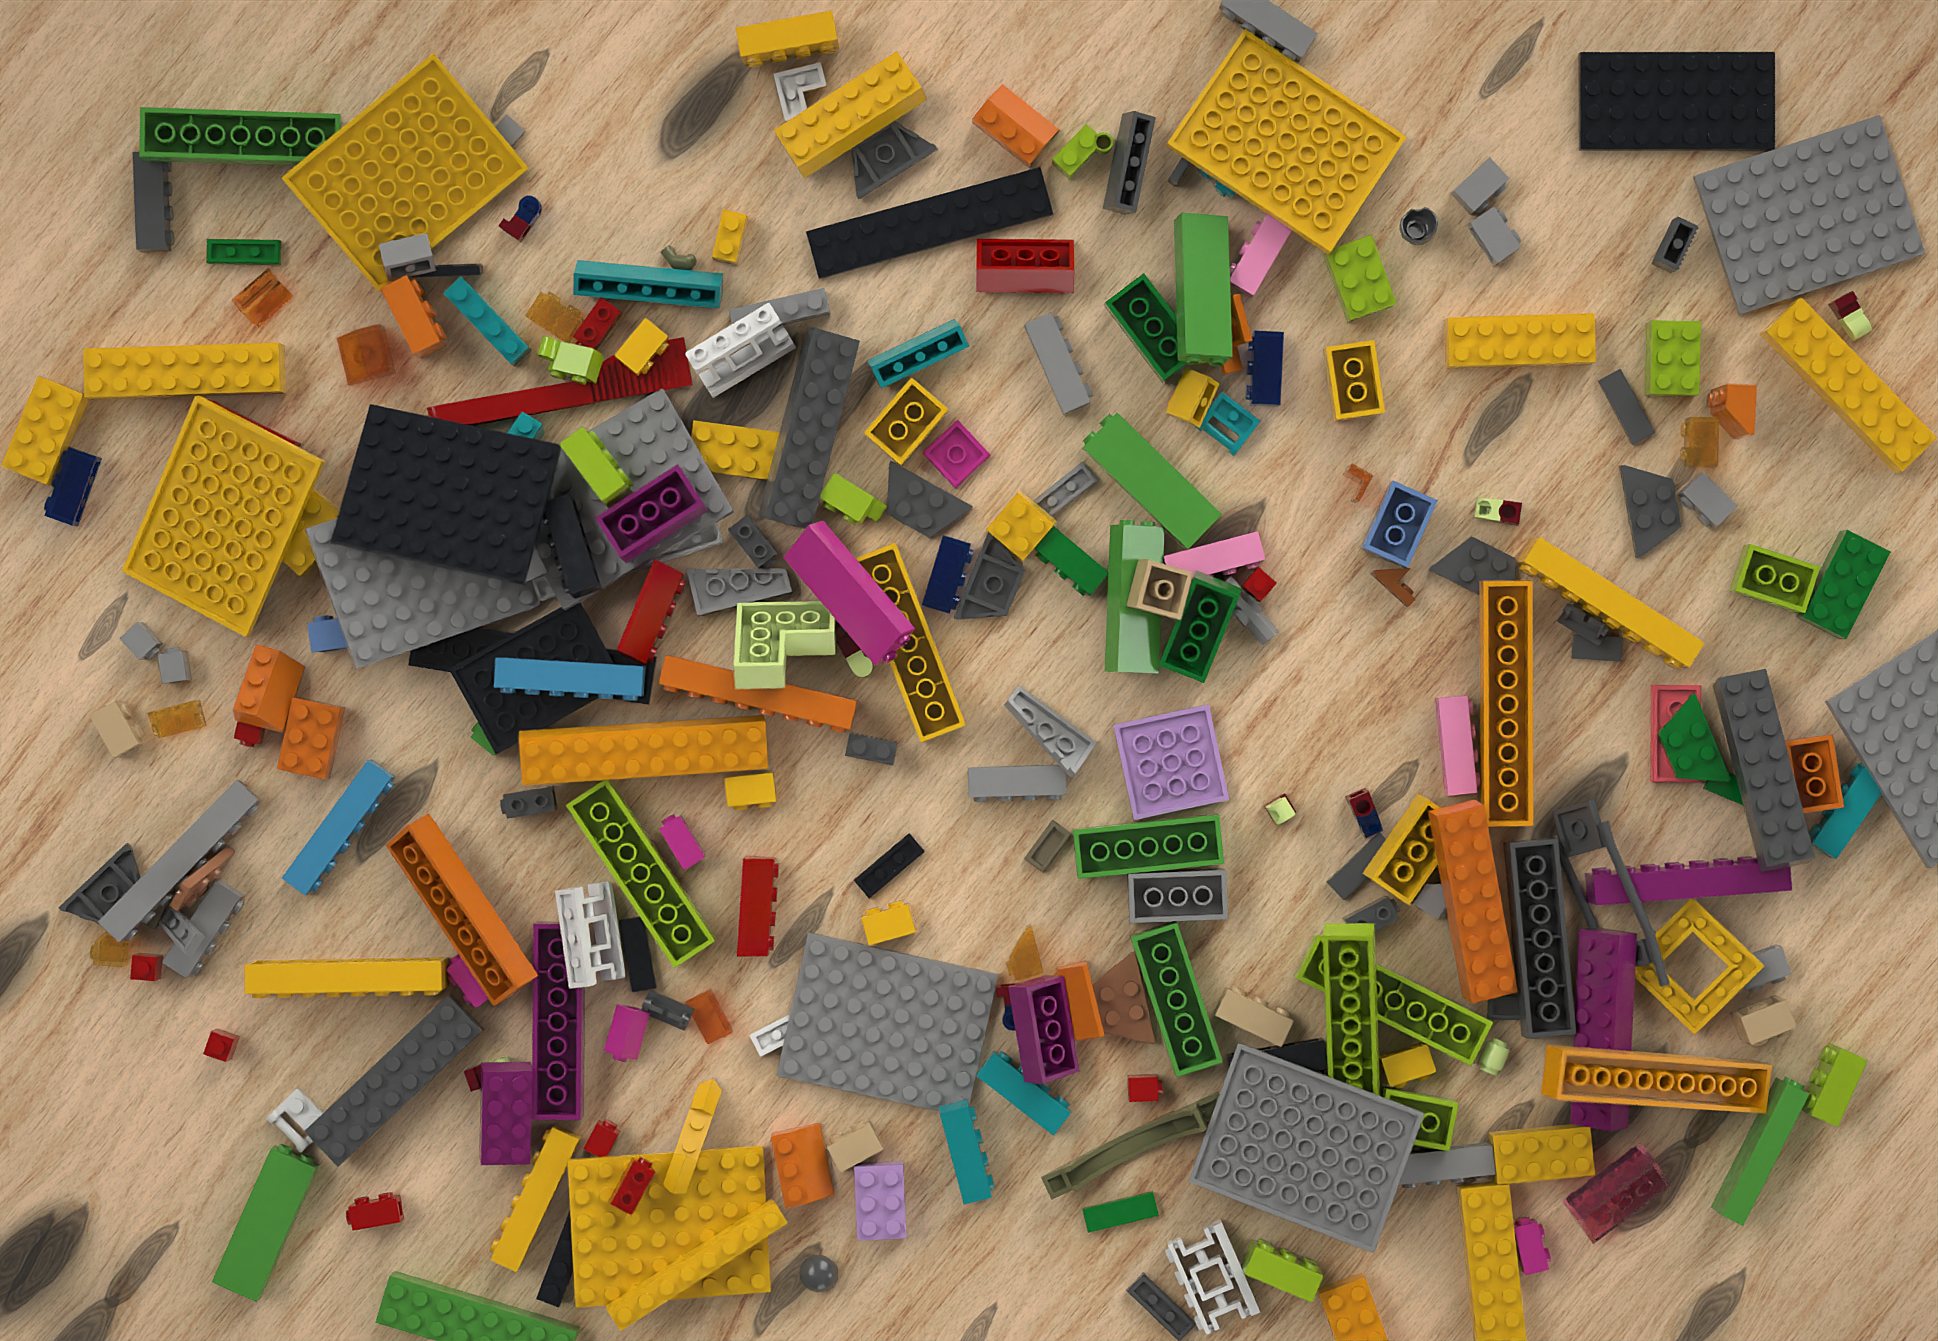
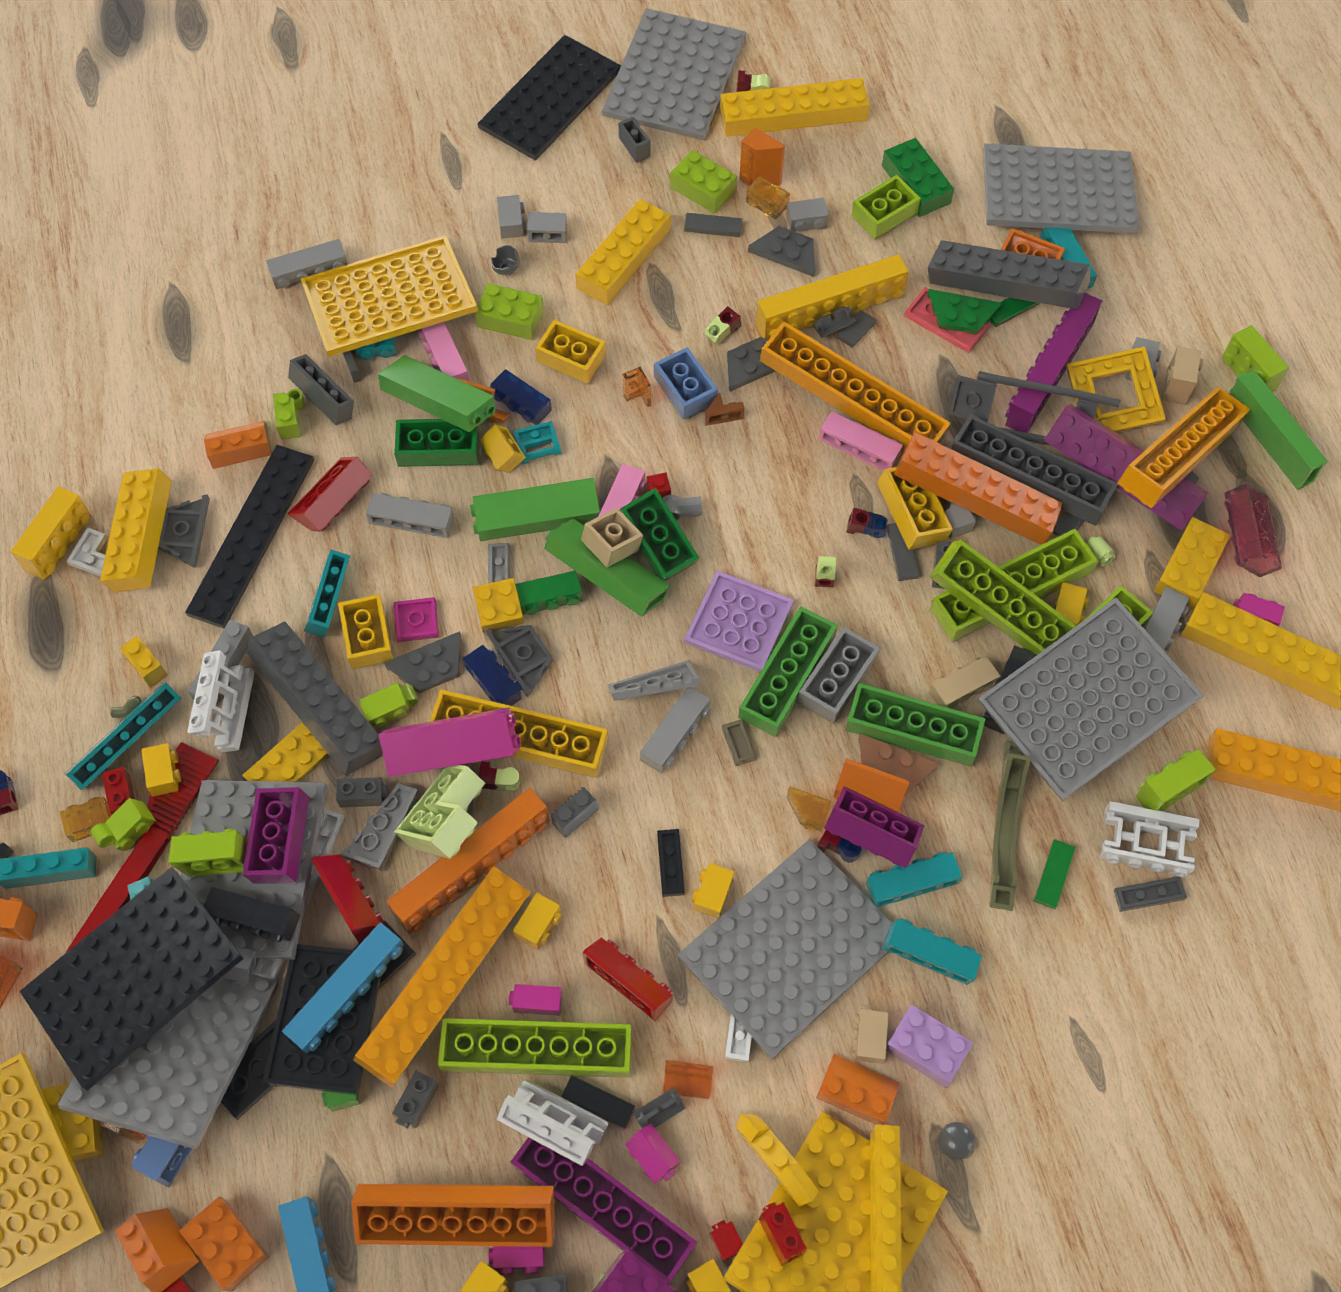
camera: 55 degrees left, 25 degrees down
red brick [1127,1074,1163,1102] -> none

